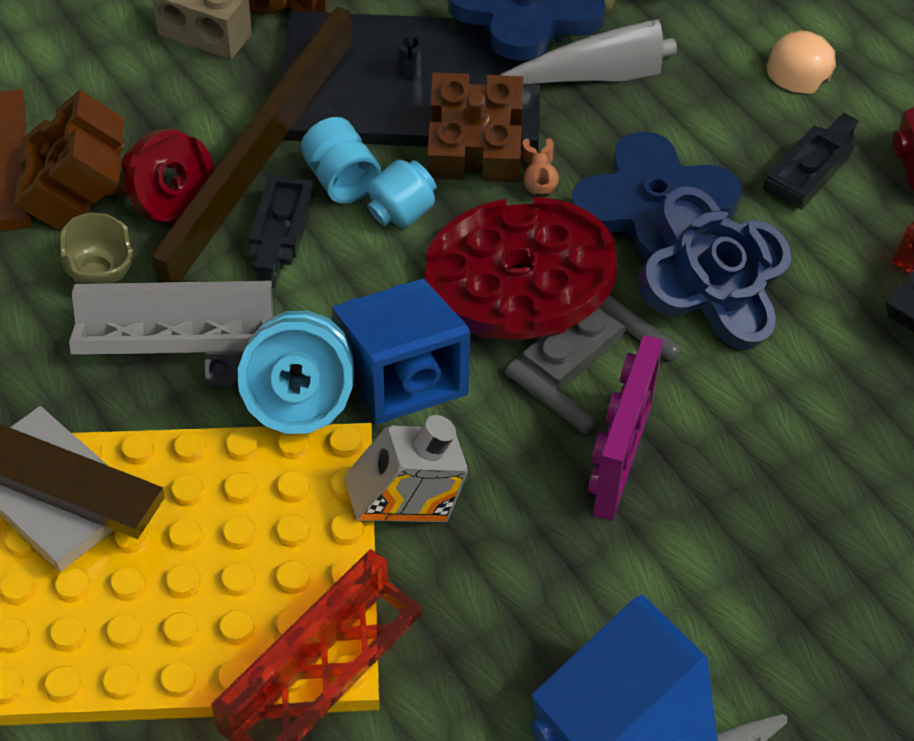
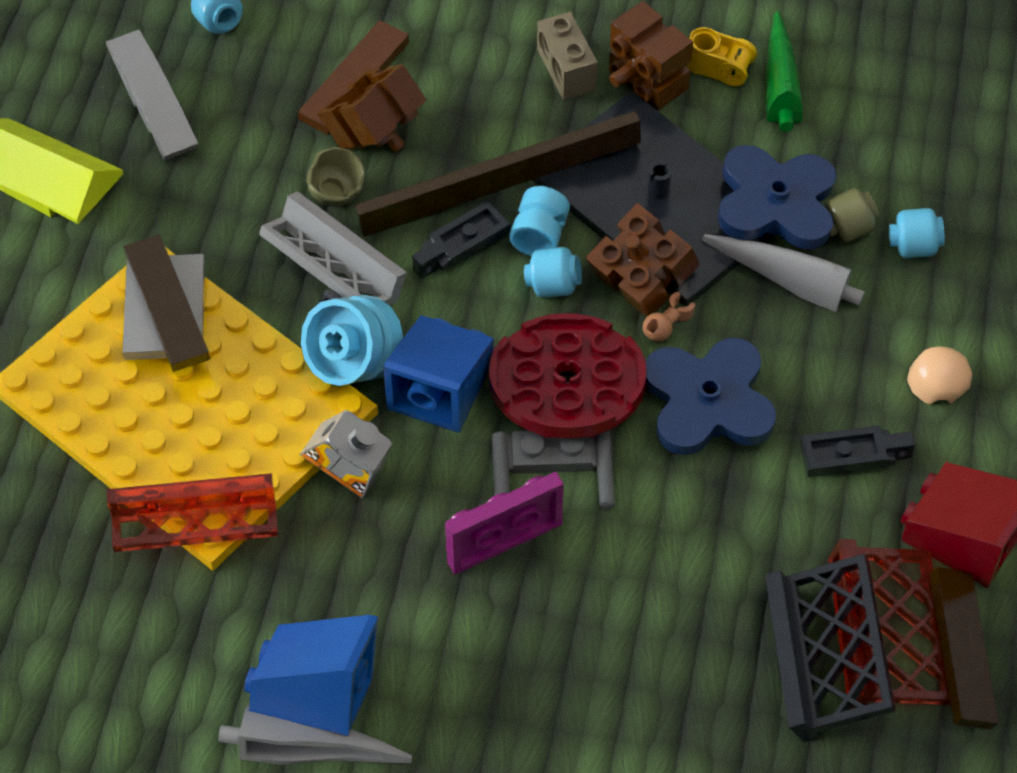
camera: 45 degrees right, 5 degrees up
dark red plate [121,129,214,223] -> none
dark blue plant [637,186,791,350] -> none

